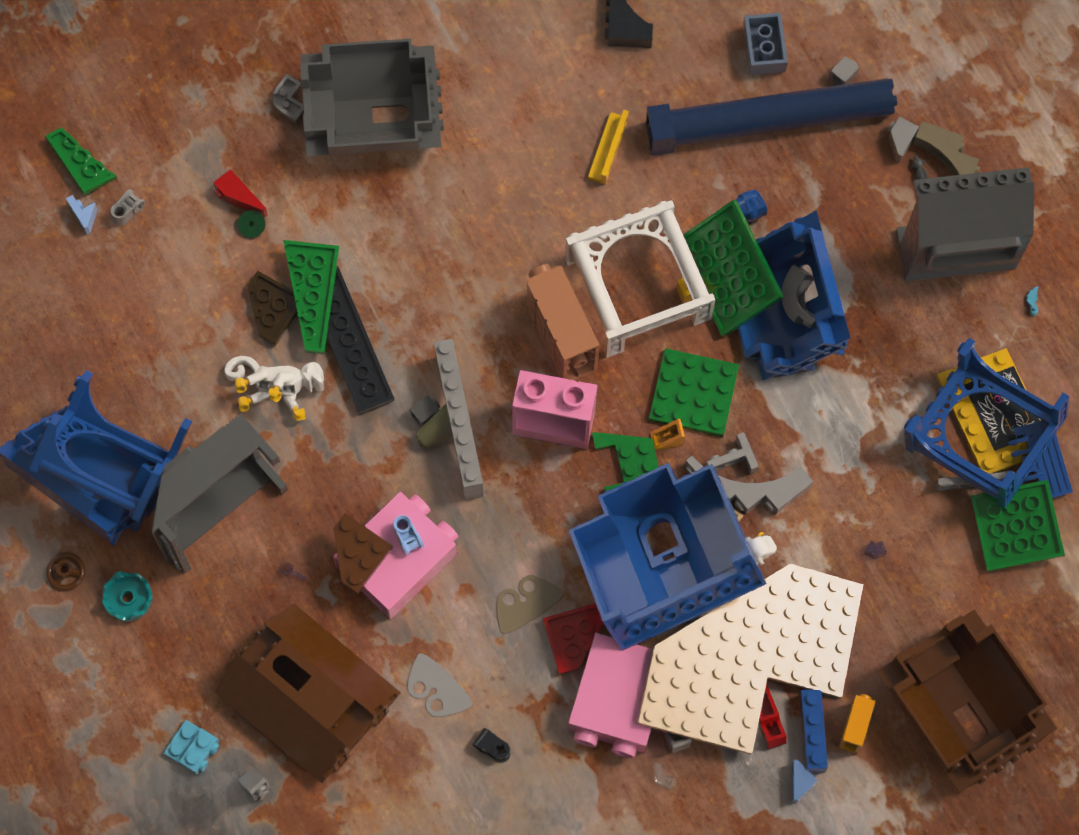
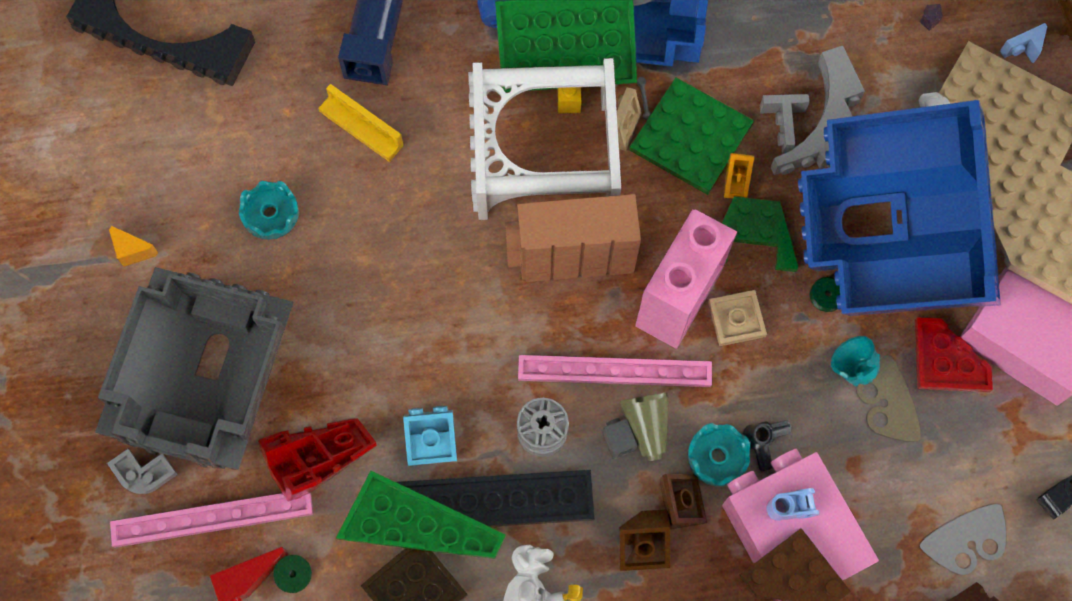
camera: 70 degrees left, 0 degrees up
light grey arch [434,339,484,500] -> none
none -> light orange slope [109,226,158,267]
none -> bright pink plate [110,493,314,548]
none -> teal plate [239,181,299,240]
none -> red wedge [258,418,377,502]
none -> medium azure plate [403,406,457,466]
none -> light grey wheel [517,397,569,457]
none -> bright pink plate [518,355,712,387]
none -> tan plate [617,87,641,151]
none -> reddish brown slope [619,509,670,571]
none -> dark grey hinge [637,77,651,120]
none -> reddish brown slope [659,474,707,530]
none -> teal plate [688,423,750,486]
none -> tan plate [708,290,767,346]
none -> black axle [743,420,792,471]
none -> teal helmet [831,336,880,387]
none -> light blue slope [1000,23,1047,63]

